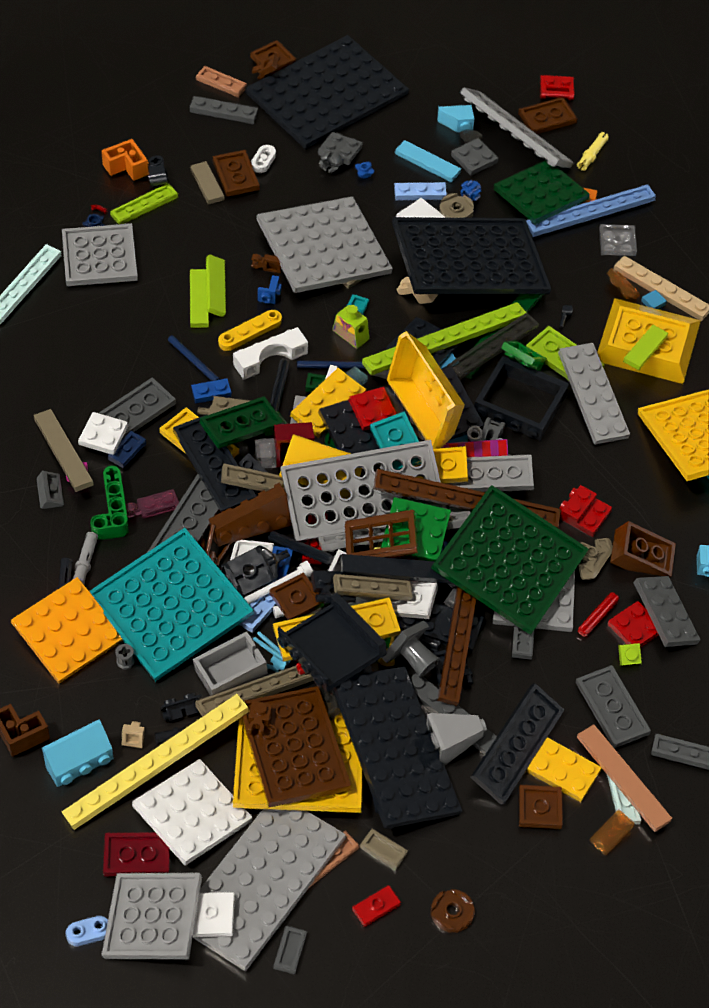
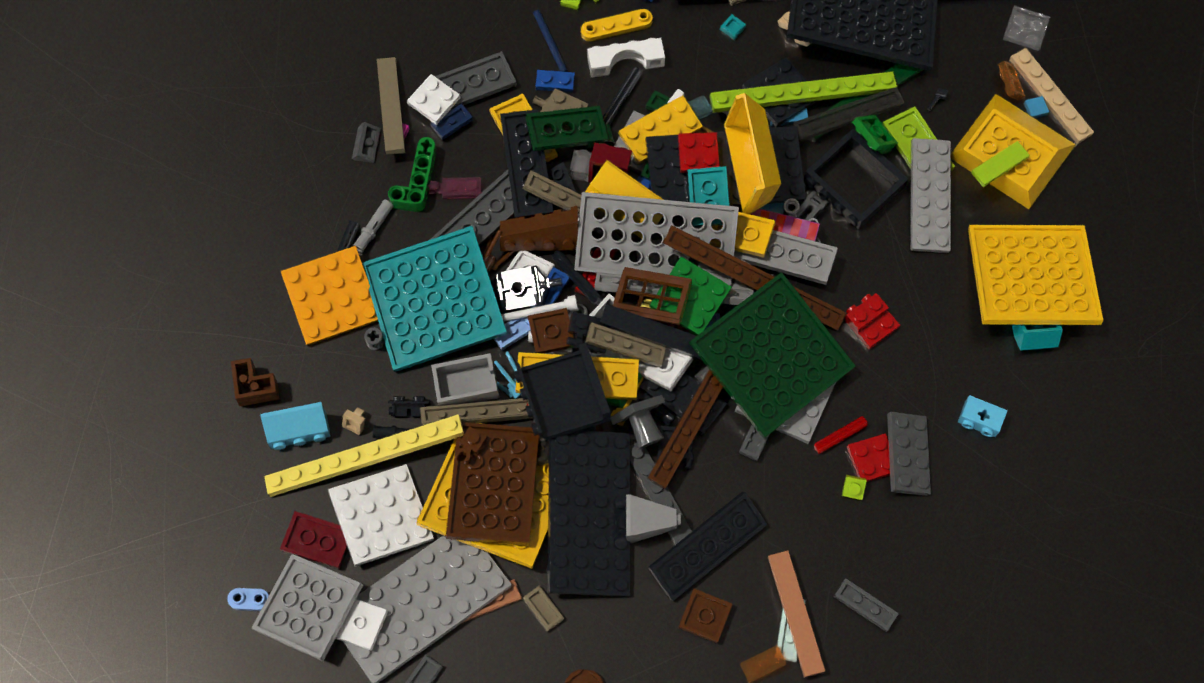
camera: 20 degrees right, 15 degrees up
dark blue bar [297,361,366,369] -> none
lime torso [333,305,369,349] -> none
red plate [352,885,401,927] -> none
yellow plate [526,737,601,802] -> none
dark grey plate [576,665,651,748] -> none
dark tan piece [578,538,613,580] -> none
reddish brown slope [611,521,676,578] -> none

